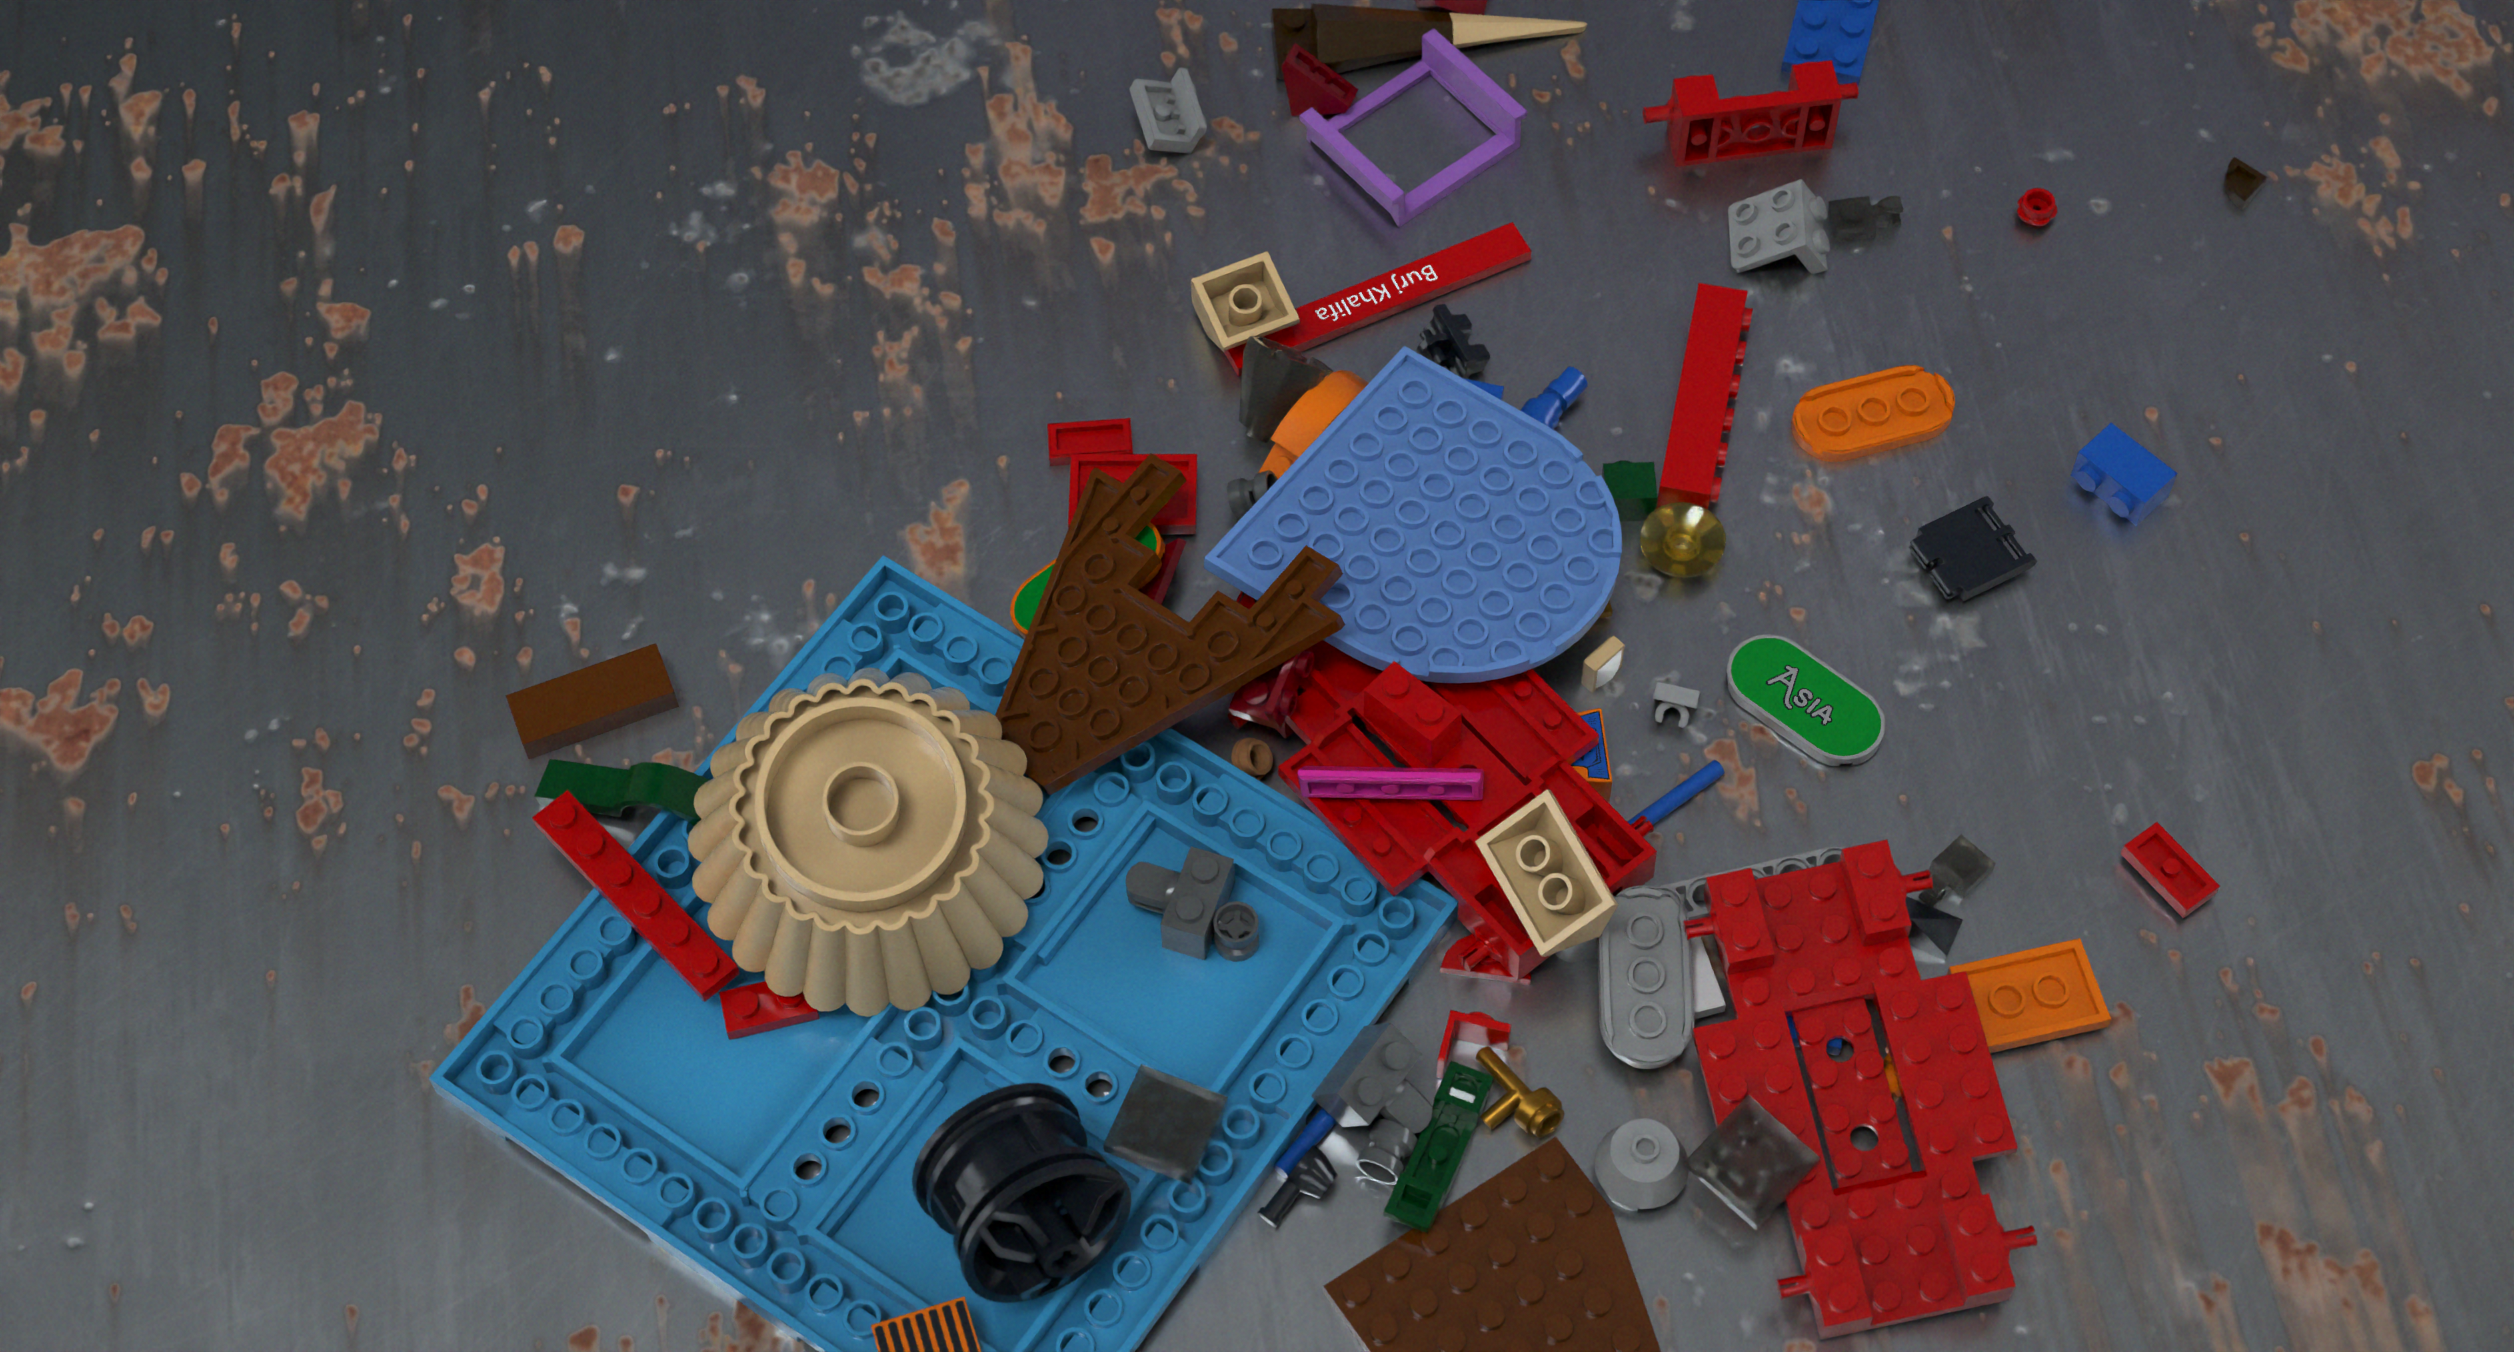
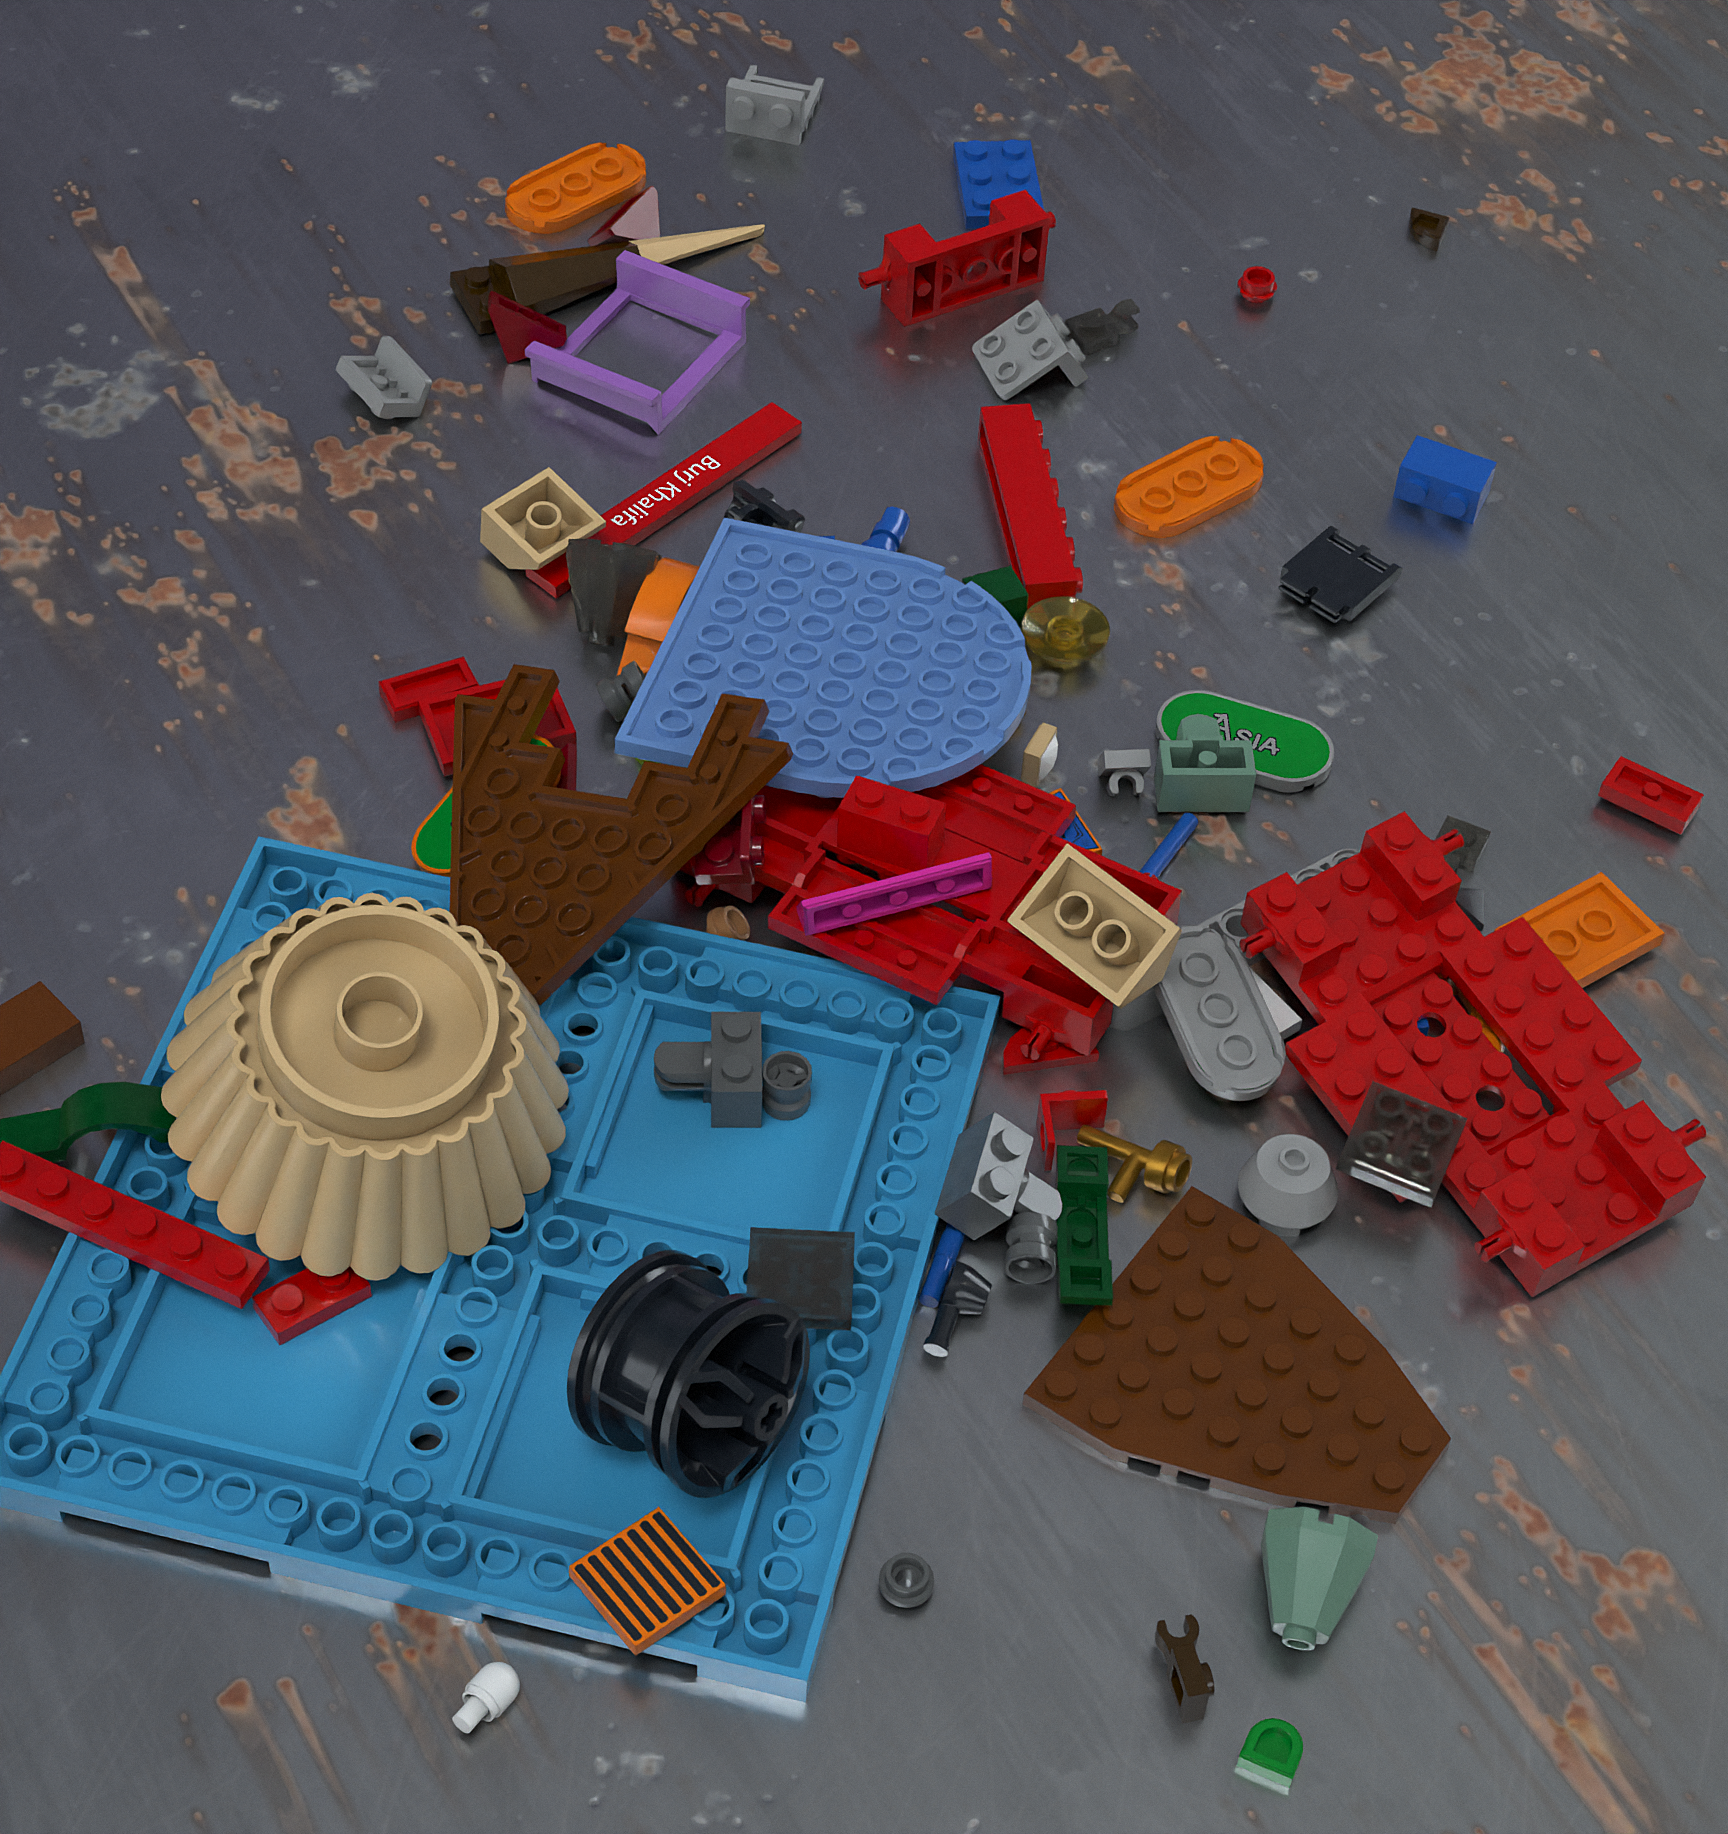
camera: 25 degrees left, 10 degrees down
none -> sand green brick [1154,714,1256,812]

